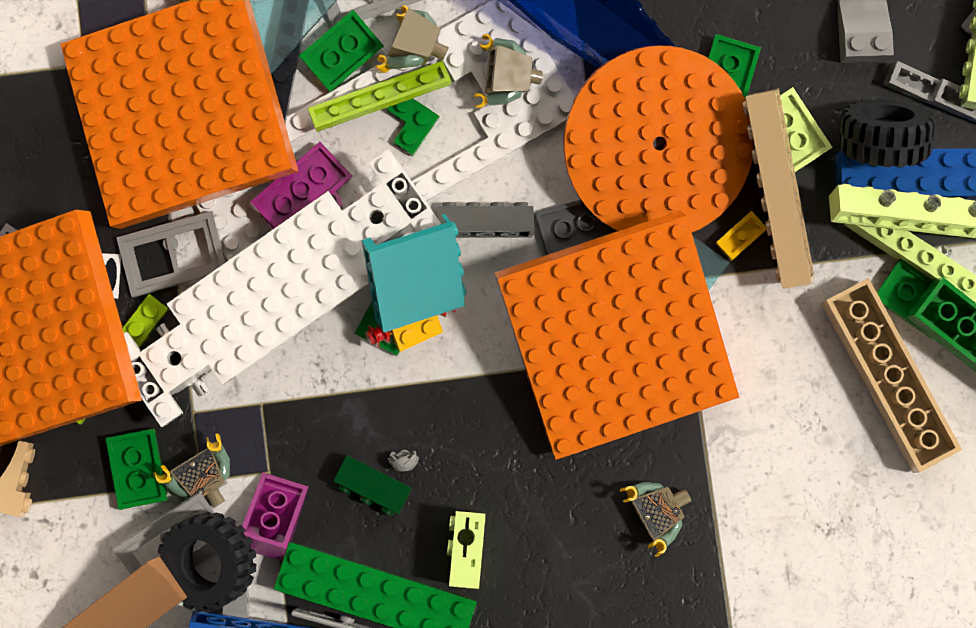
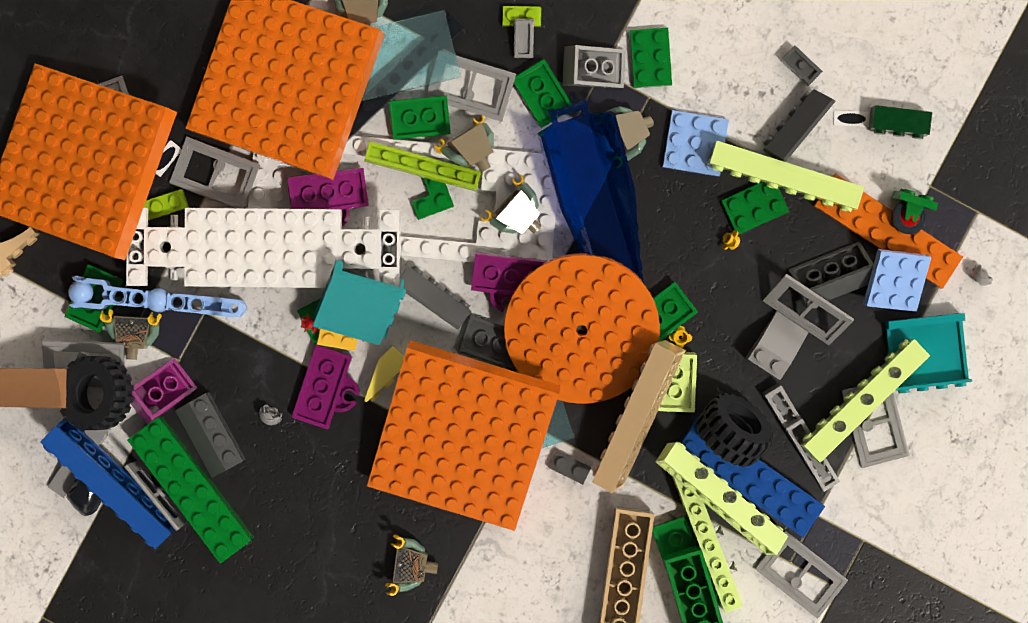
camera: 45 degrees right, 5 degrees up
dark green brick [334,455,413,516] -> none
yellowish green piece [447,511,486,589] -> none
yellow plate [715,211,766,261] -> none
none -> light blue piece [68,276,247,317]
none -> dark grey slope [175,392,246,478]
none -> magenta plate [291,344,360,429]
none -> light yellow slope [365,346,404,402]
none -> magenta plate [471,252,548,312]
none -> dark grey plate [548,451,591,485]
none -> yellow plate [669,326,692,348]

